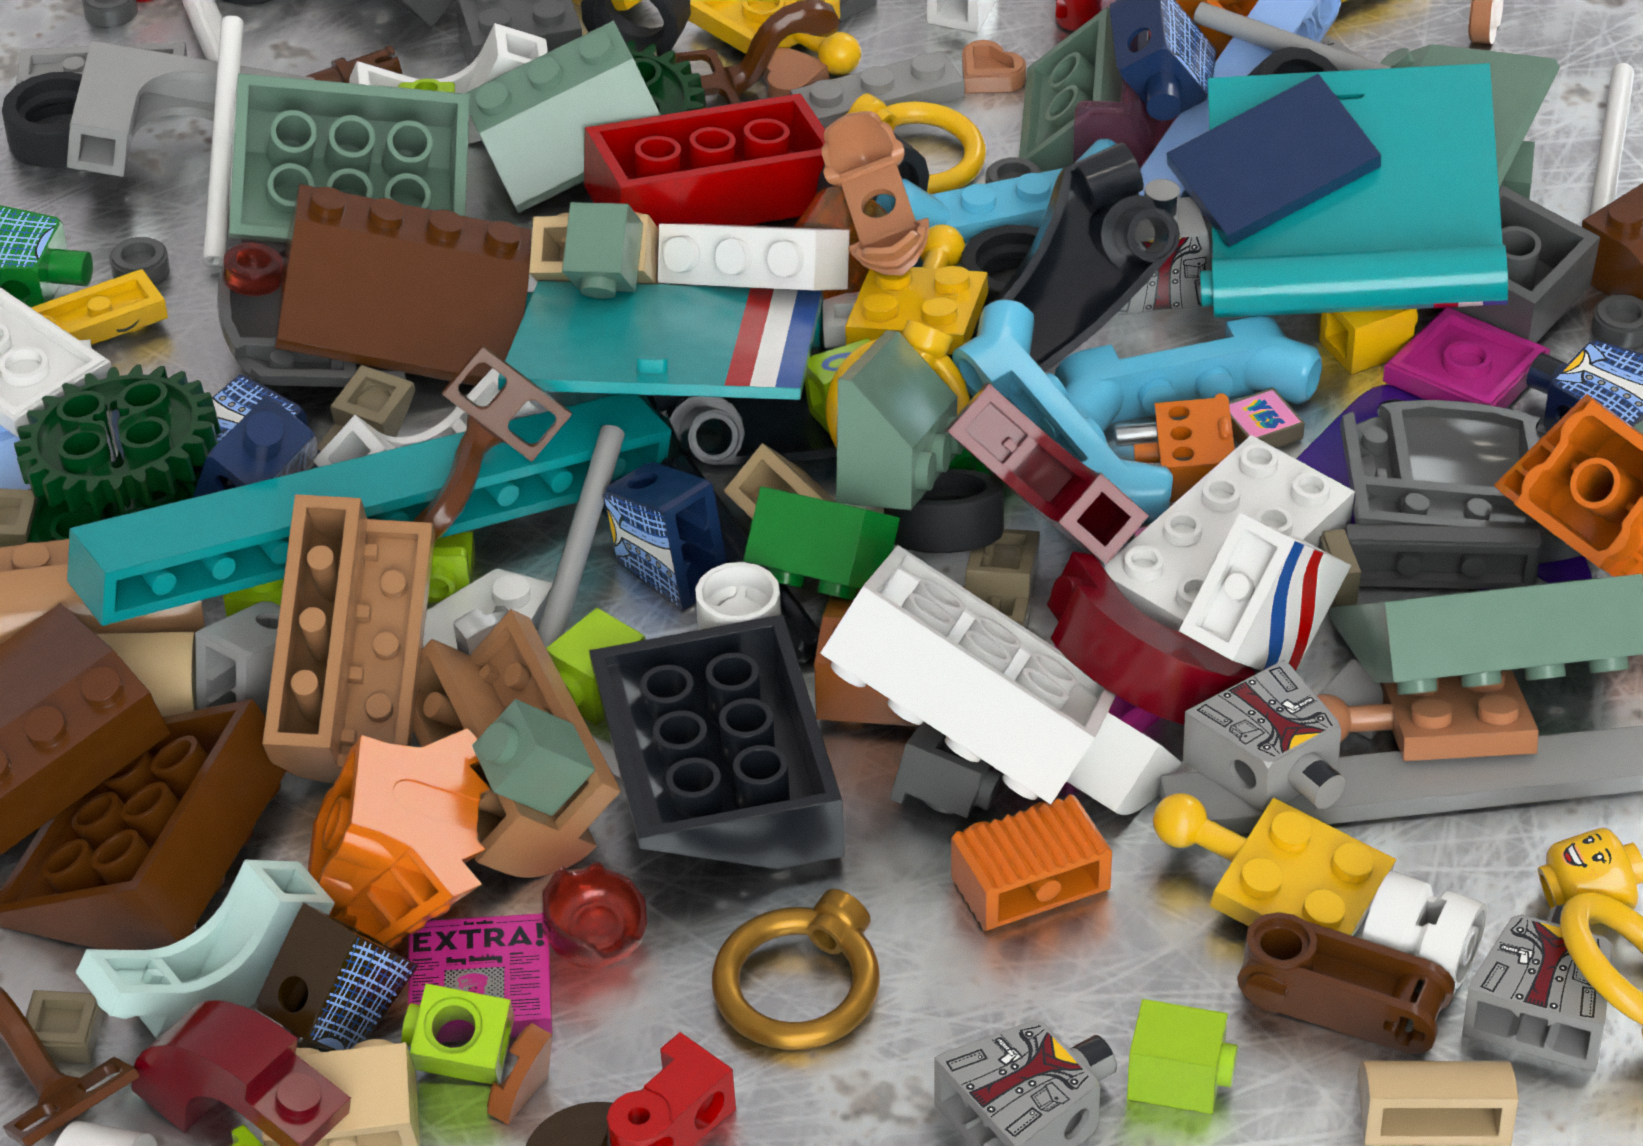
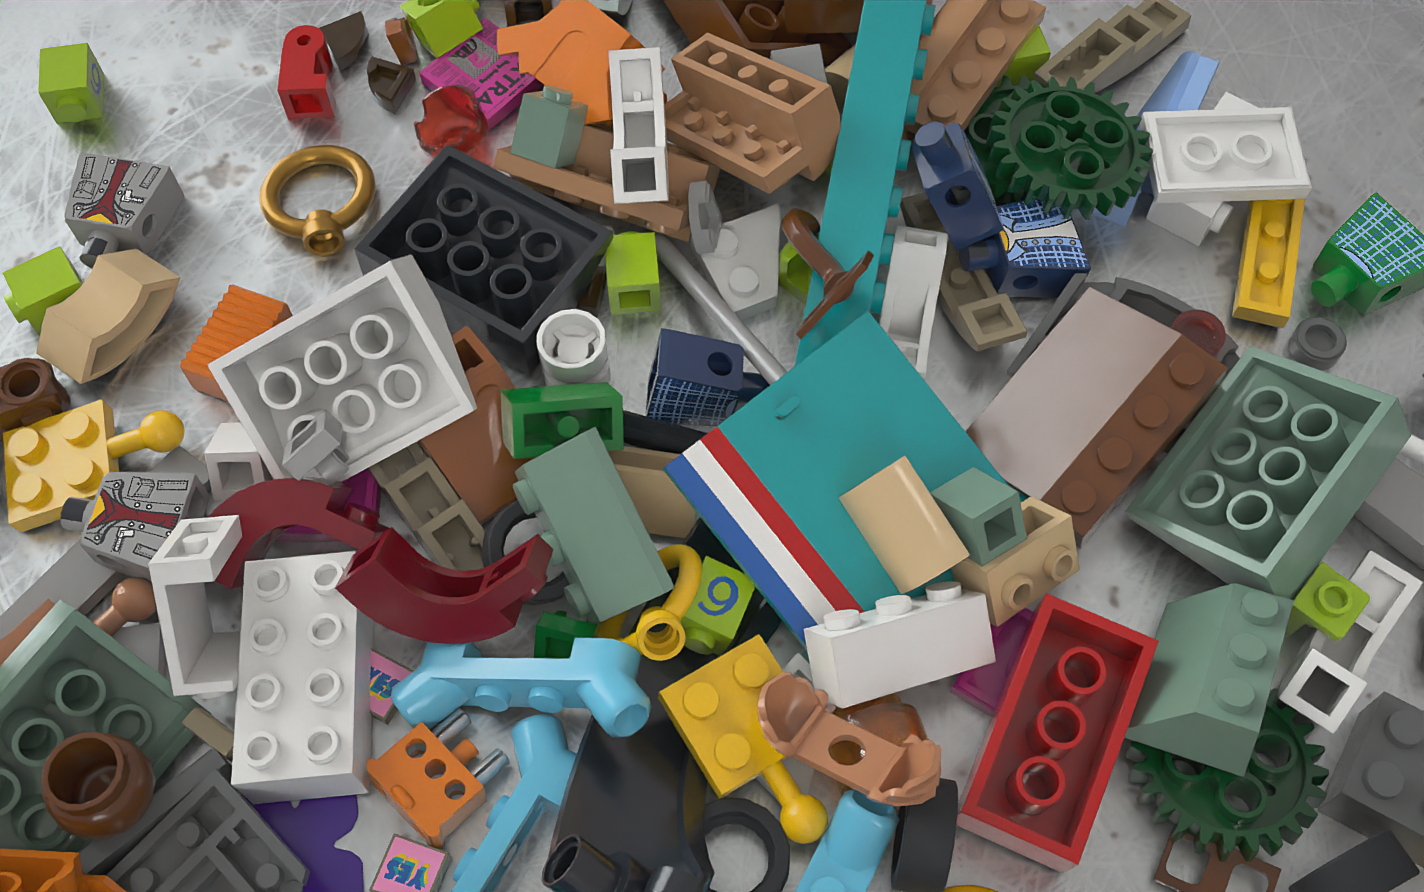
camera: 135 degrees right, 20 degrees up
none -> tan brick [36,249,181,384]
none -> reddish brown piece [41,732,155,839]
none -> light grey tile [282,409,349,485]
none -> dark brown tile [367,56,416,114]
none -> white arch [608,47,669,204]
none -> tan brick [839,456,970,594]

